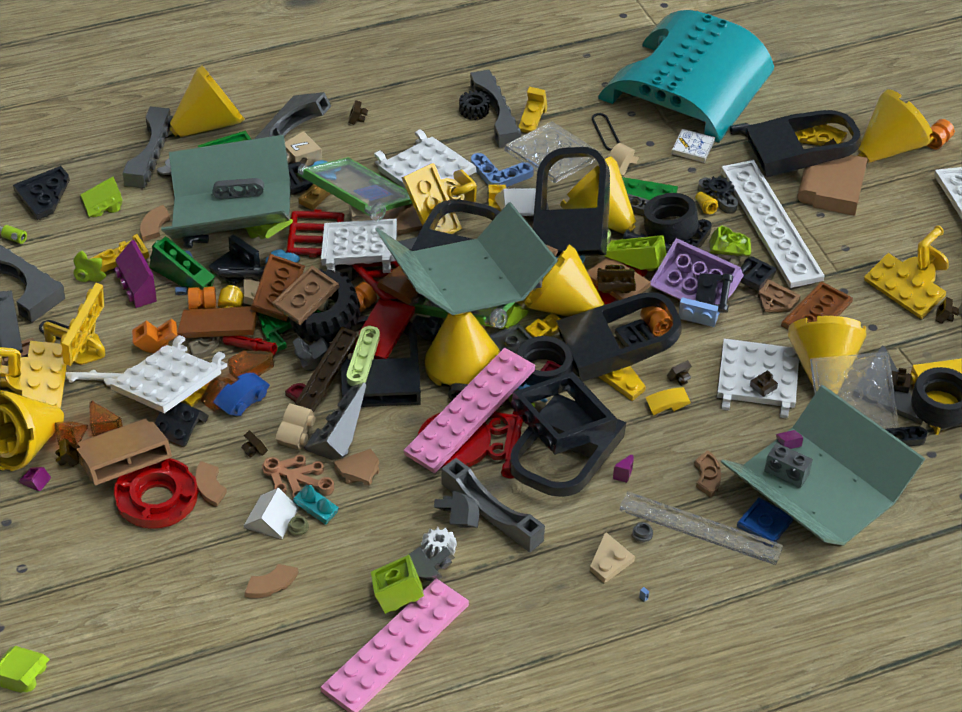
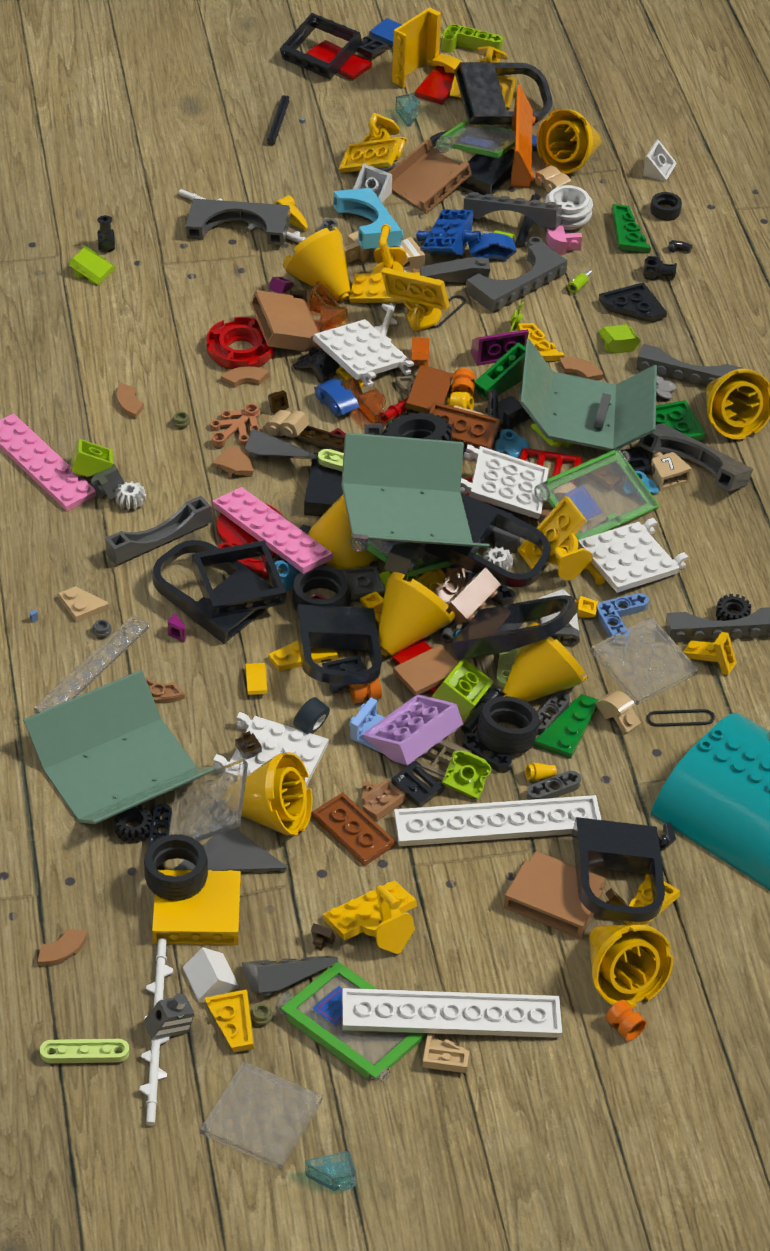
camera: 100 degrees right, 0 degrees up
white slope [244,488,299,539] -> none
medium nougat tile [272,266,340,325] -> none
teal tile [293,485,339,525] -> none
dark brown tile [348,100,368,125] -> none
dark grey brick [434,491,479,528] -> none
dark brown slope [597,265,636,293] -> none
dark brown tile [667,360,692,386] -> none
white tile [672,129,715,163] -> none
black plate [696,273,733,313] -> none
black gear [703,176,735,198] -> none
dark grey brick [764,443,813,488] -> none
magenta slope [776,430,803,449] -> none
dark brown tile [889,368,911,393] -> none
none -> black wheel [293,697,330,734]

